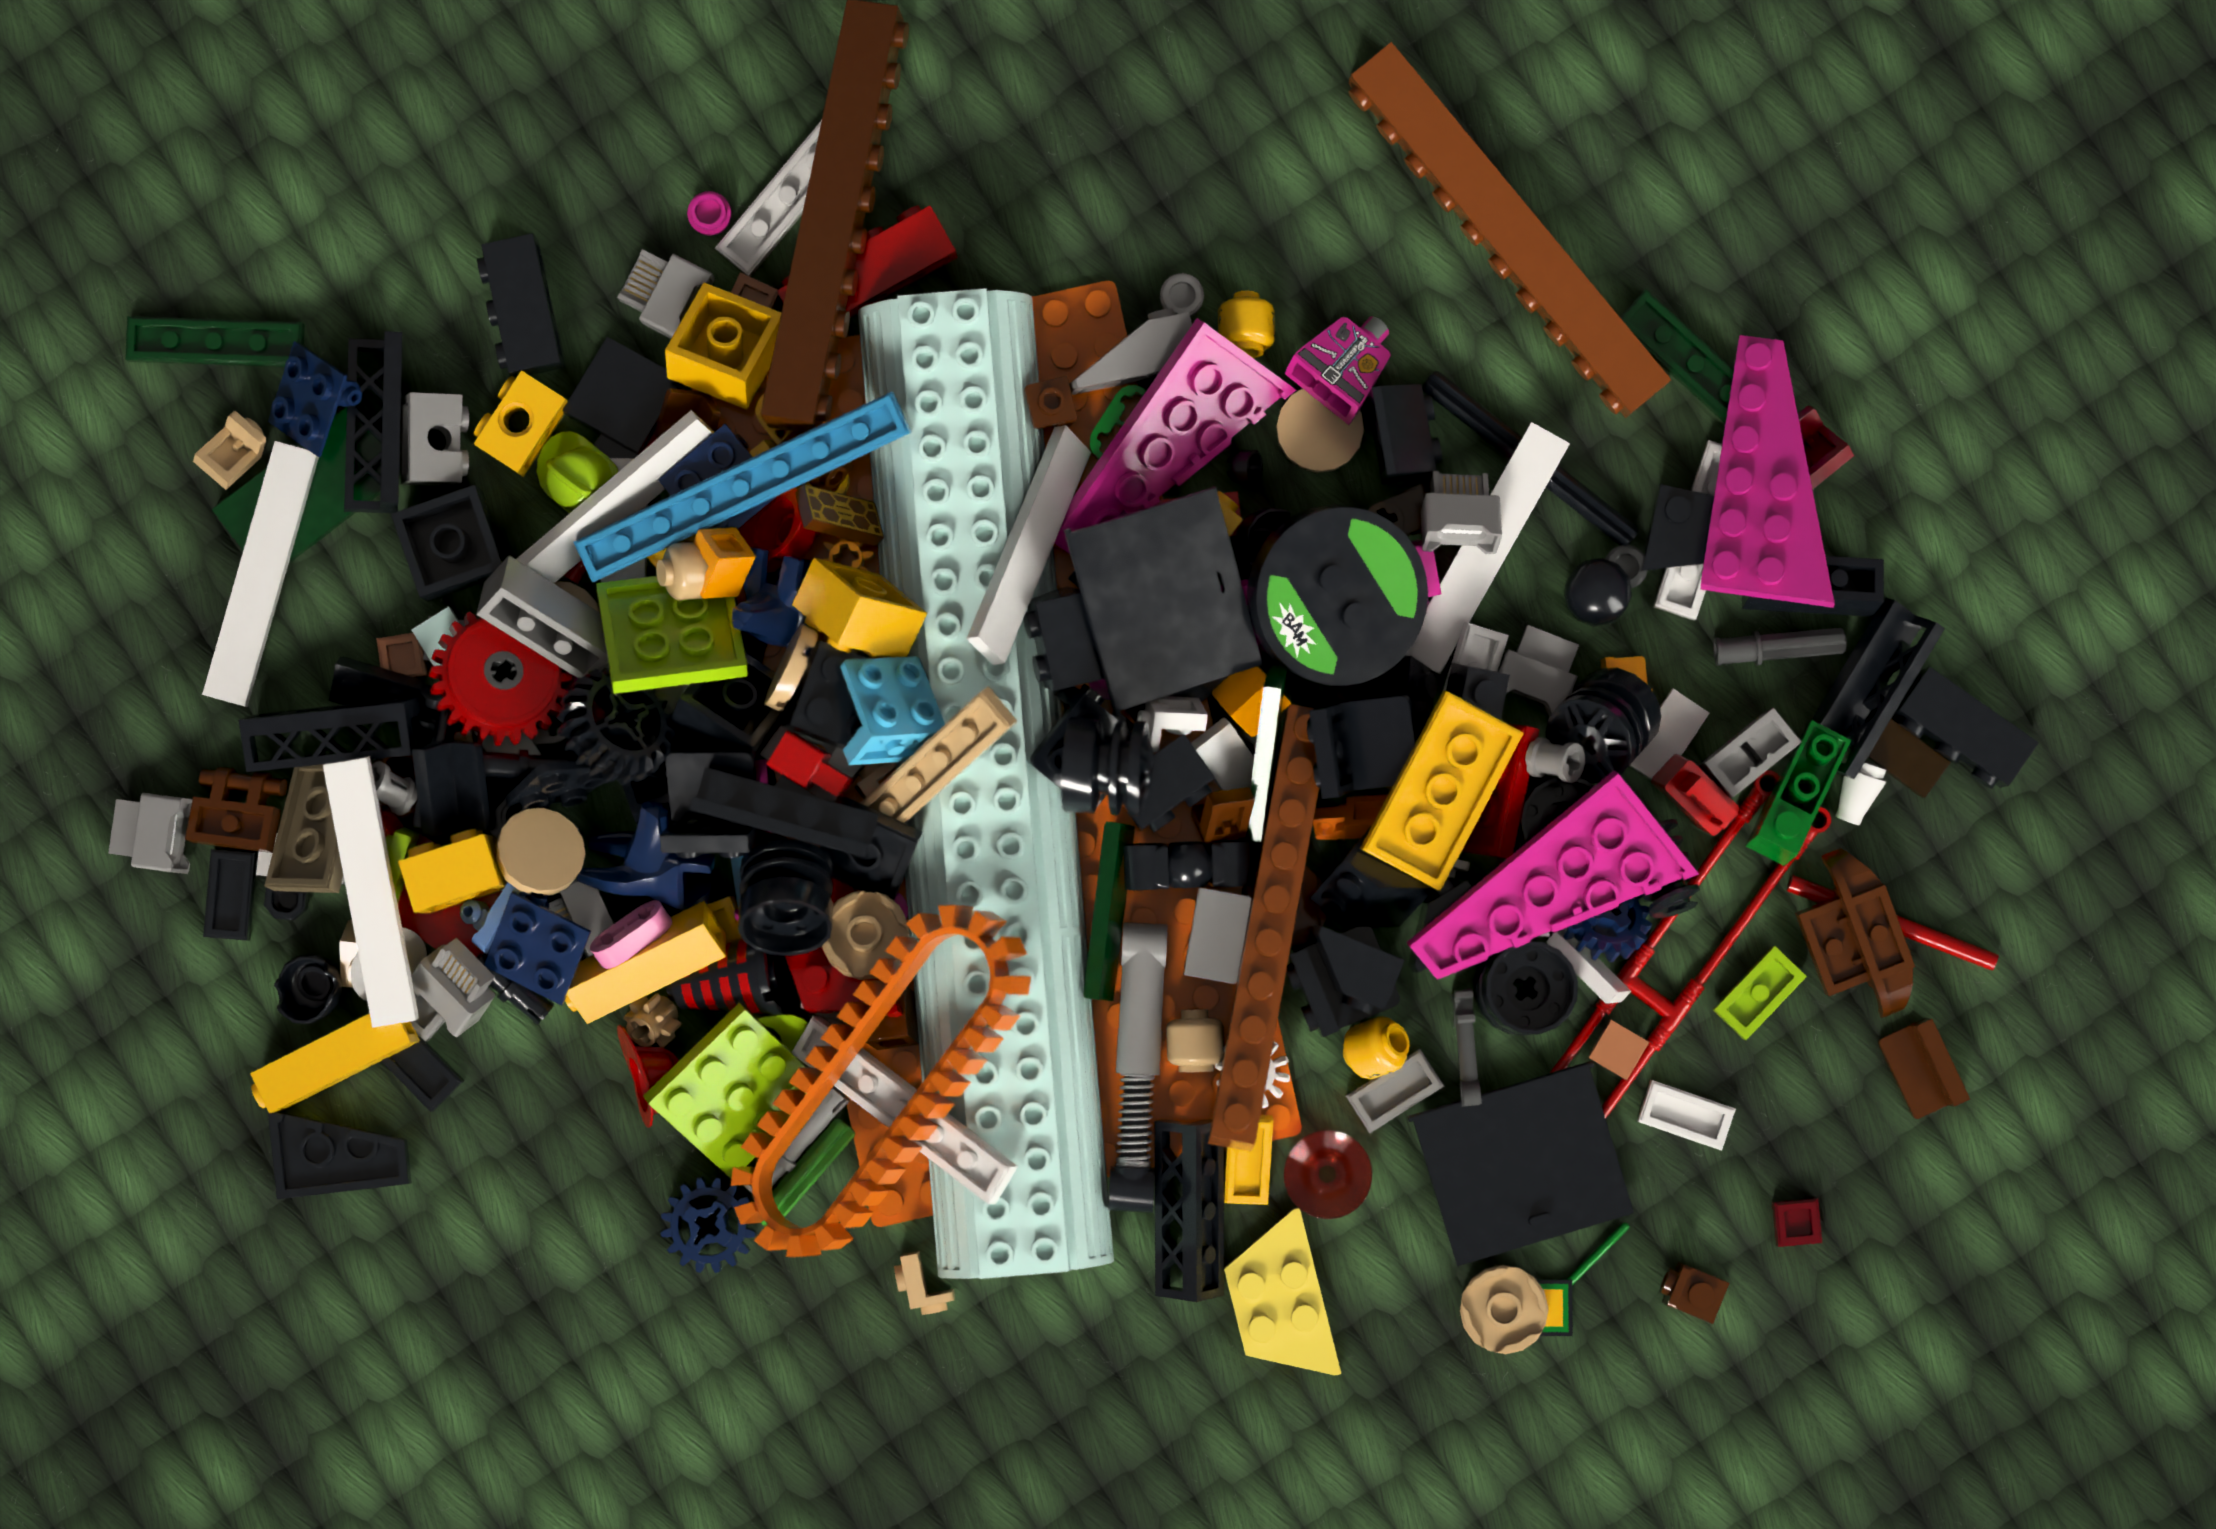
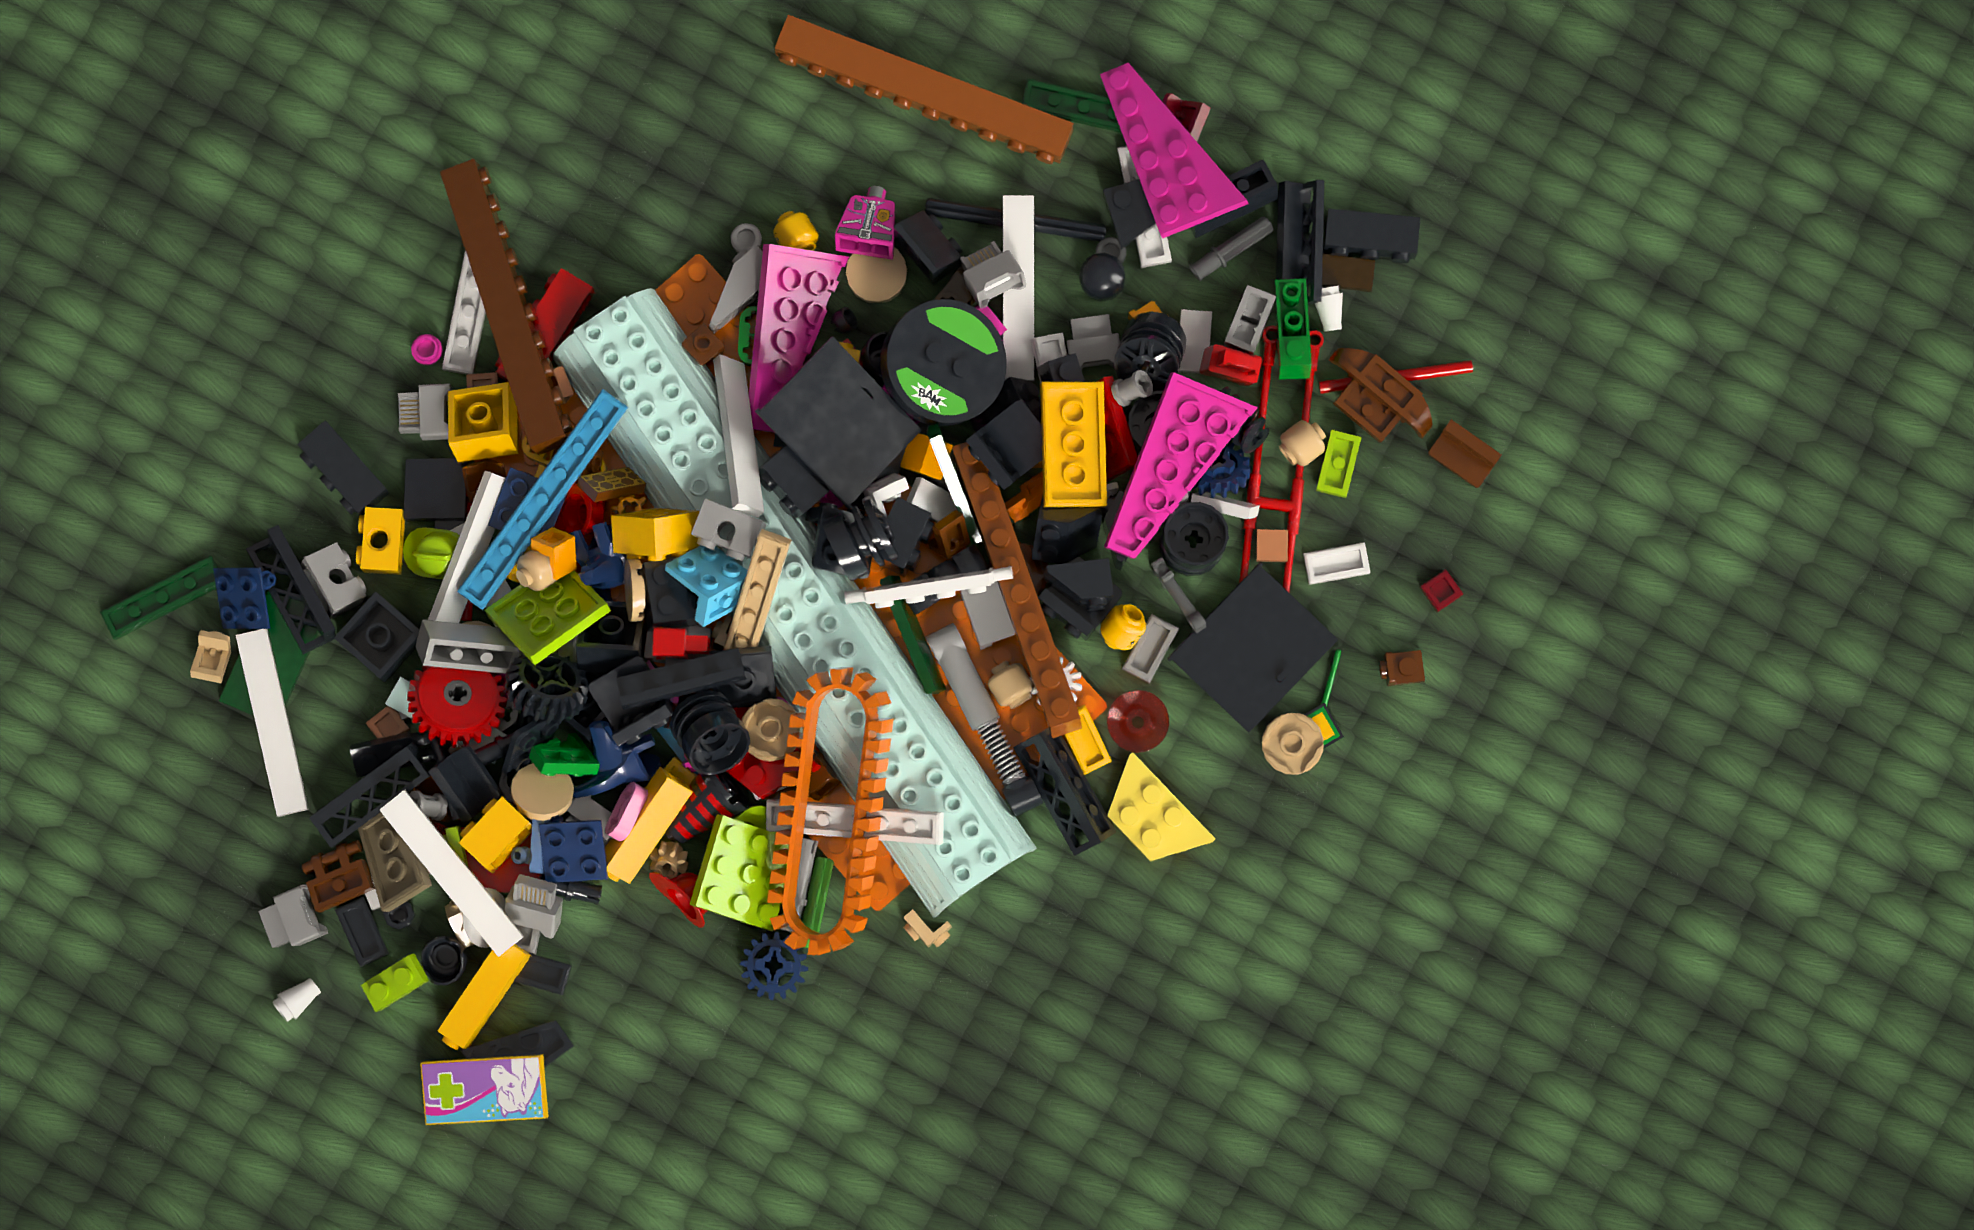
camera: 30 degrees left, 5 degrees down
none -> white cone [272,978,321,1022]
none -> lime plate [361,954,429,1012]
none -> tile [420,1054,548,1125]
none -> green wing [529,733,600,777]
none -> nougat tile [551,366,574,405]
none -> light grey brick [691,499,767,562]
none -> white plate [844,566,1013,608]
none -> tan head [1279,420,1326,466]

